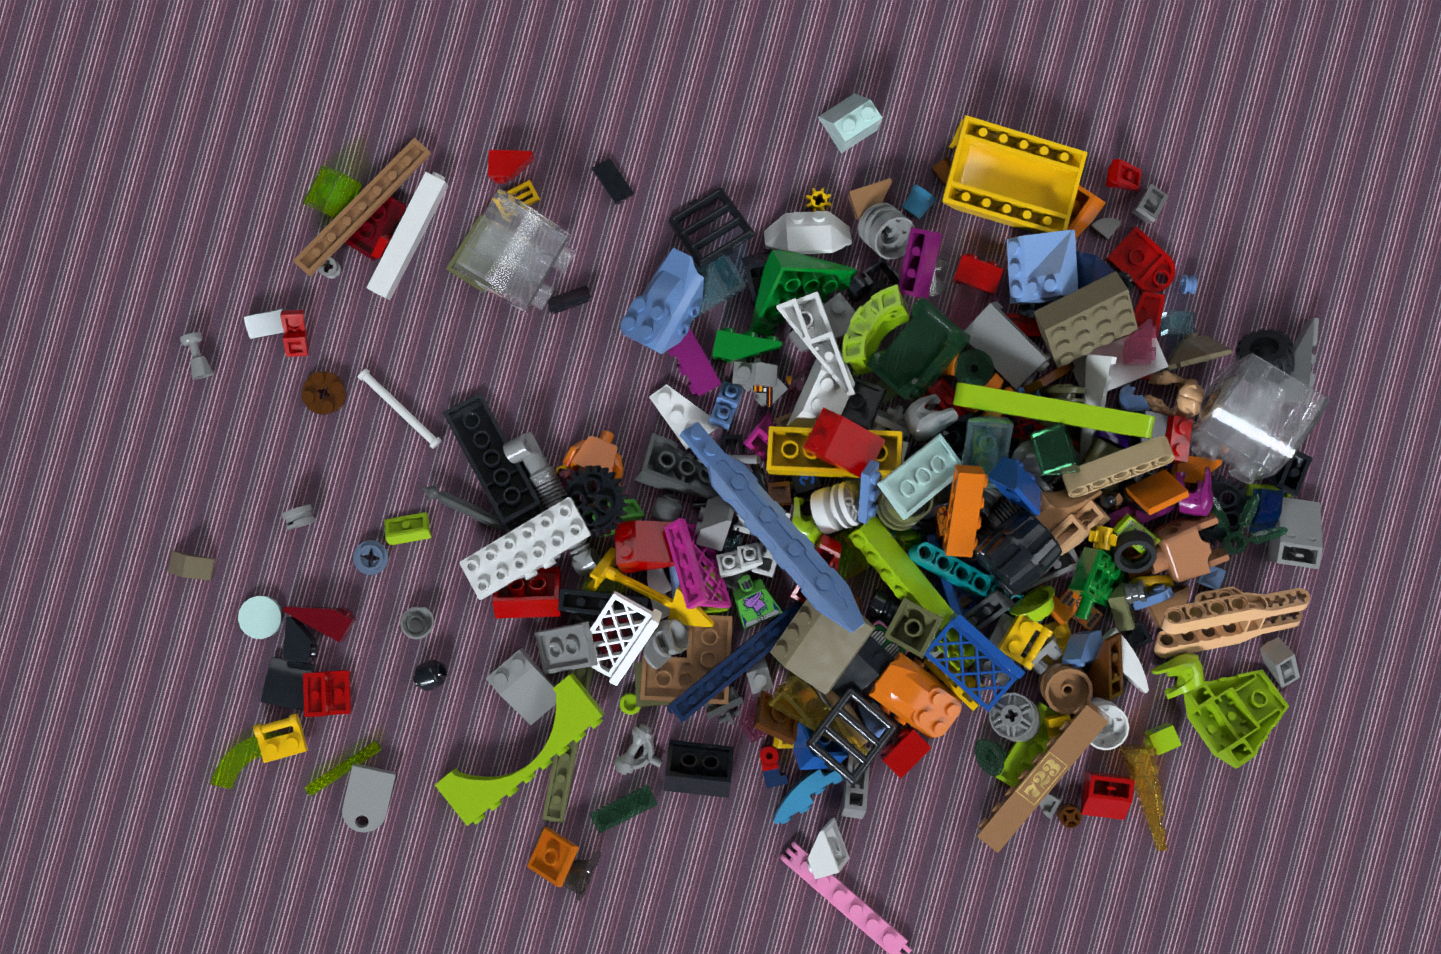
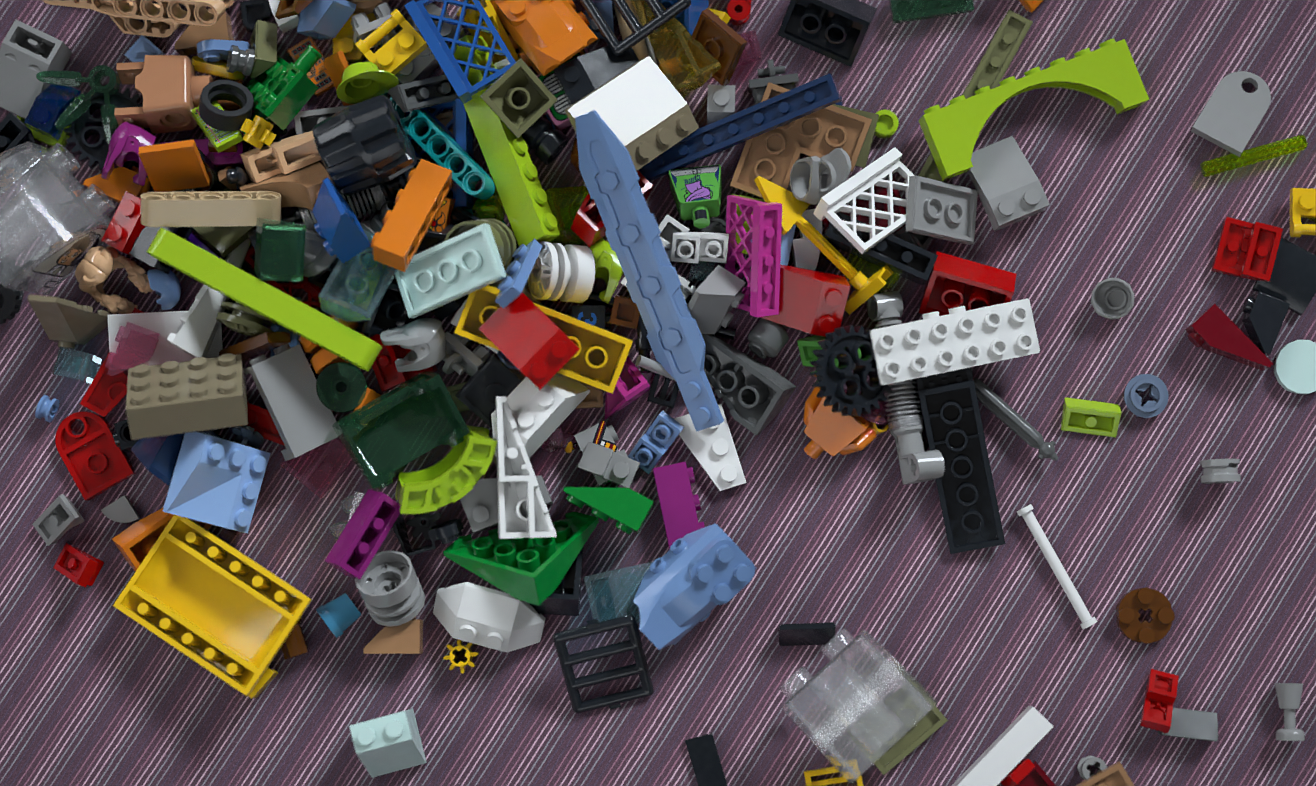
camera: 155 degrees left, 5 degrees down
black head [413,659,448,691] -> none
light grey piece [613,723,663,775] -> none
red brick [951,253,1004,296] -> none

